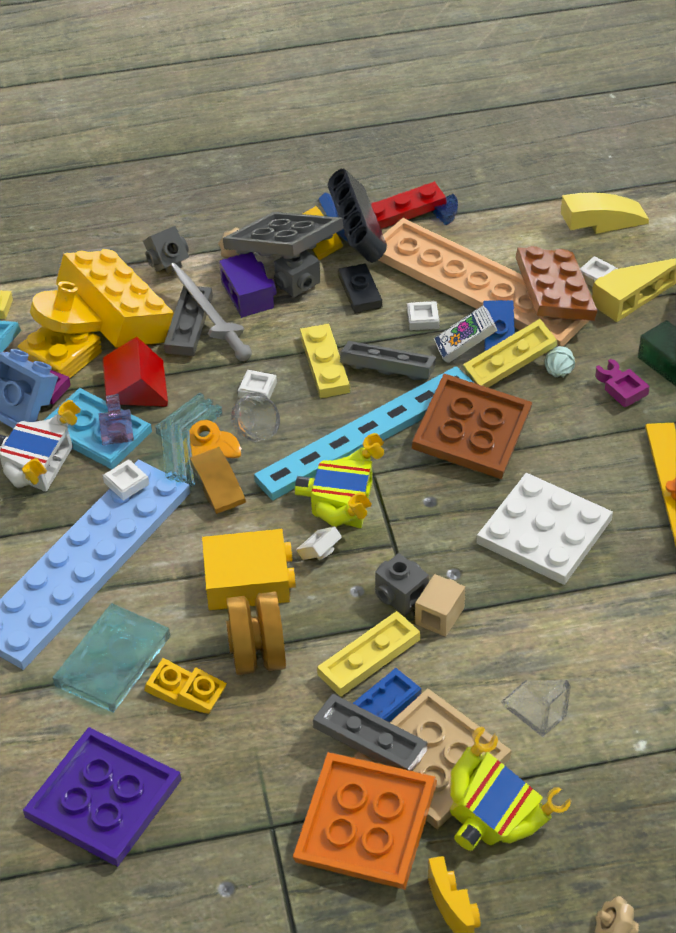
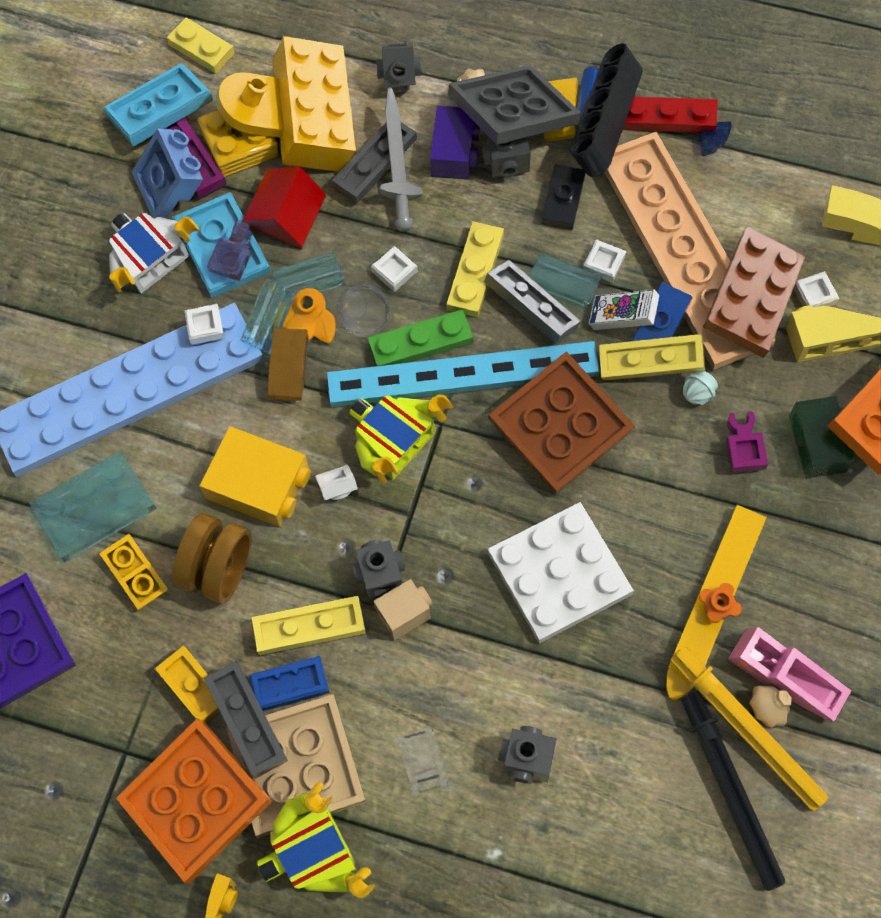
camera: 30 degrees right, 20 degrees up
none -> yellow plate [155,645,220,723]
none -> bright green plate [367,309,473,366]
none -> dark grey brick [498,726,557,784]
none -> clear light blue tile [529,253,602,308]

